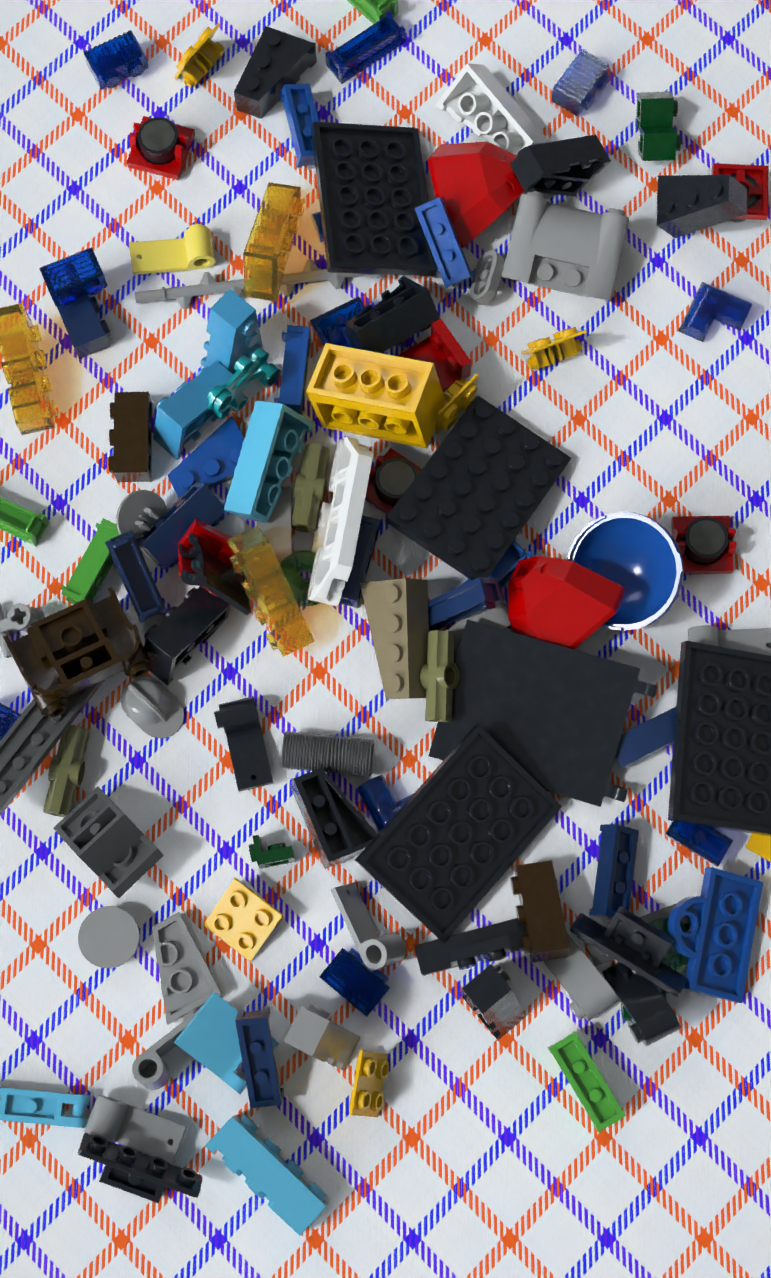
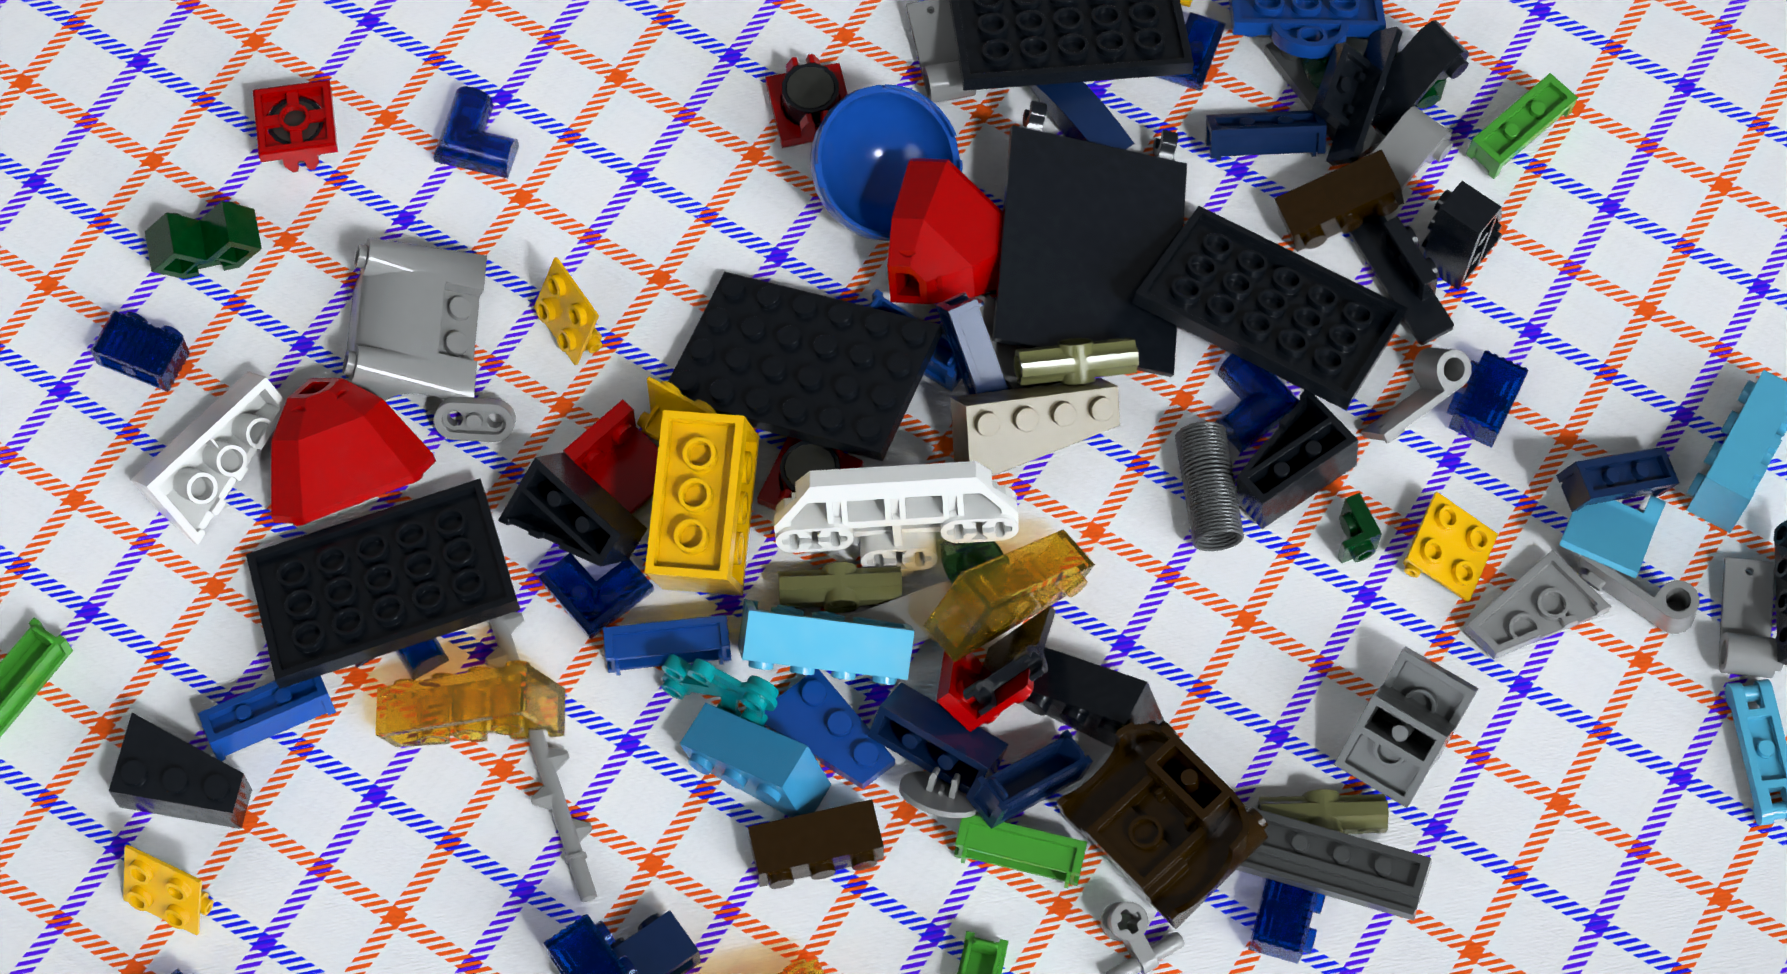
camera: 105 degrees left, 10 degrees down
light grey piece [78,906,140,968] -> none
light grey piece [121,676,184,739] -> none
piece [126,116,195,180] -> none
light yellow door [129,224,216,275] -> none
dark azure wedge [201,289,262,375] -> none
black door [214,696,274,792] -> none
light grey wedge [283,1003,360,1071] -> none
clear blue container [325,11,406,84] -> none
yellow hinge [349,1049,389,1117] -> none
blue container [414,197,475,288] -> none
black wedge [510,135,611,196] -> none
black wedge [657,175,747,238] -> none

